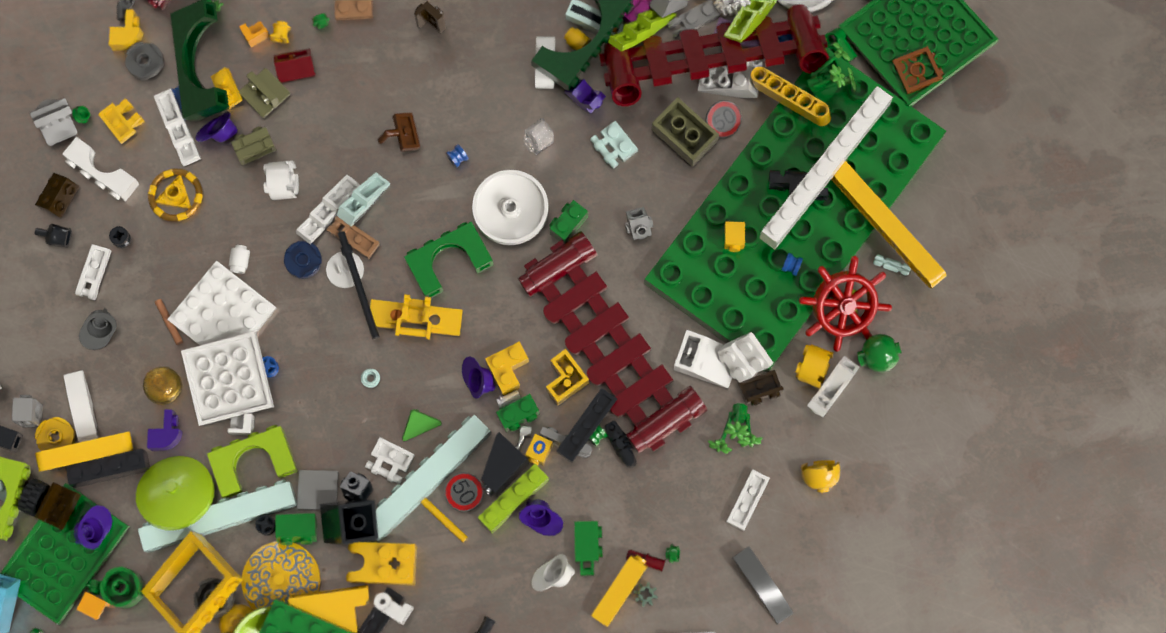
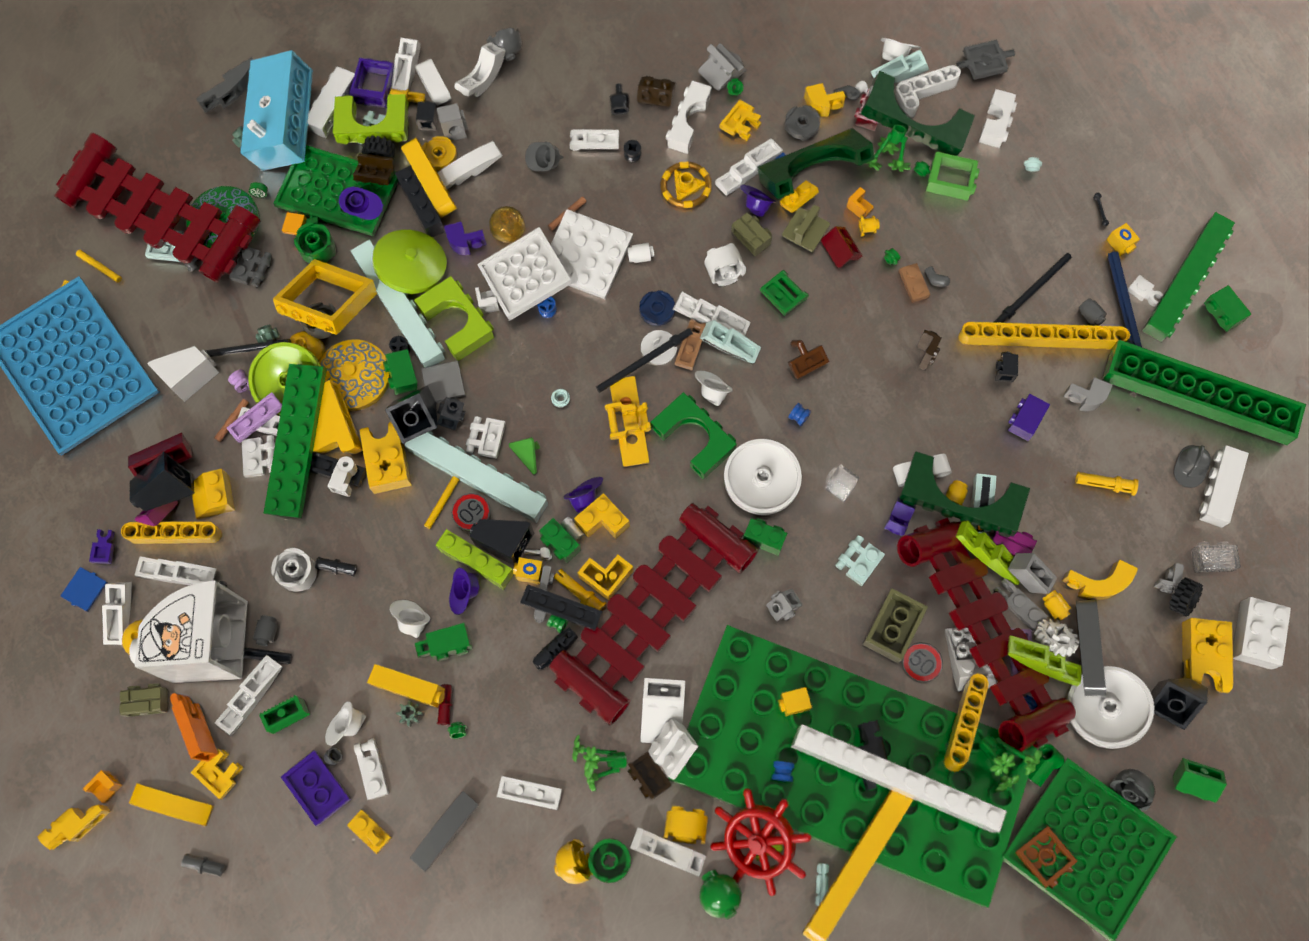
camera: 75 degrees right, 5 degrees down
none -> yellow pin [554,568,607,612]
none -> green brick [588,839,631,883]
none -> white piece [695,371,733,406]
none -> green plate [760,270,809,316]

